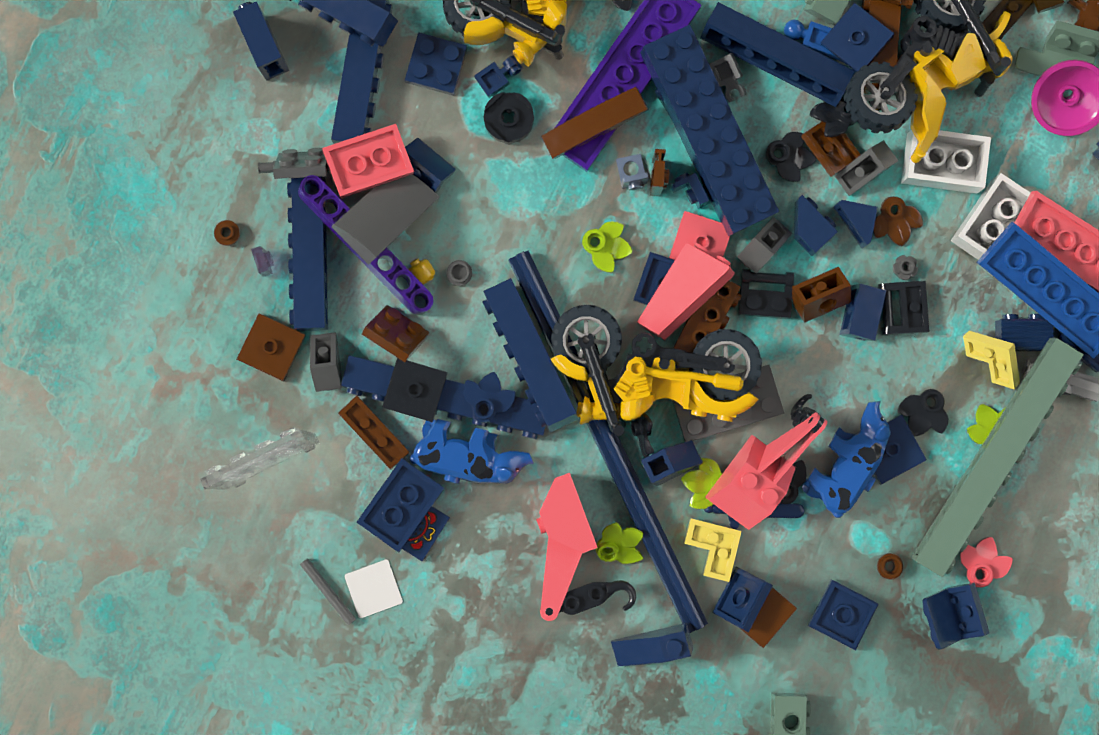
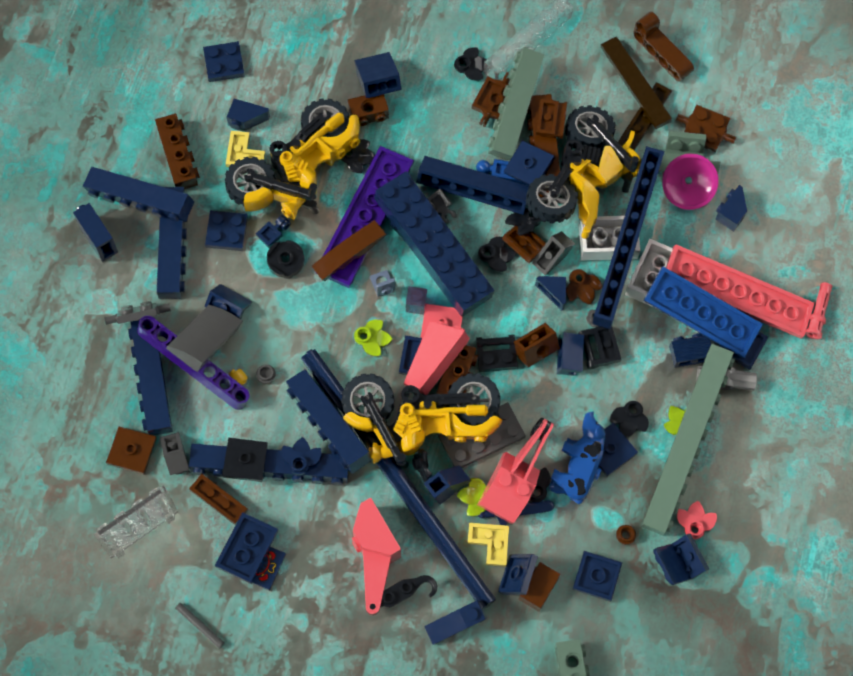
camera: 10 degrees left, 15 degrees down
reddish brown plate [214,220,240,246] -> none
clear purple plate [251,246,274,277] -> none
coral plate [322,124,414,198] -> none
white sticker [345,560,403,618] -> none
reddish brown plate [362,305,430,362] -> none
blue animal [410,419,534,484] -> none
lime plate [595,523,643,564] -> none
reddish brown plate [650,149,669,196] -> none
dark blue bracket [671,173,709,209] -> none
dark grey slope [737,217,792,274] -> none
dark blue slope [794,195,838,256] -> none
light yellow plate [963,331,1020,390] -> none
none -> clear purple brick [406,286,427,315]
none -> dark blue brick [592,146,665,329]

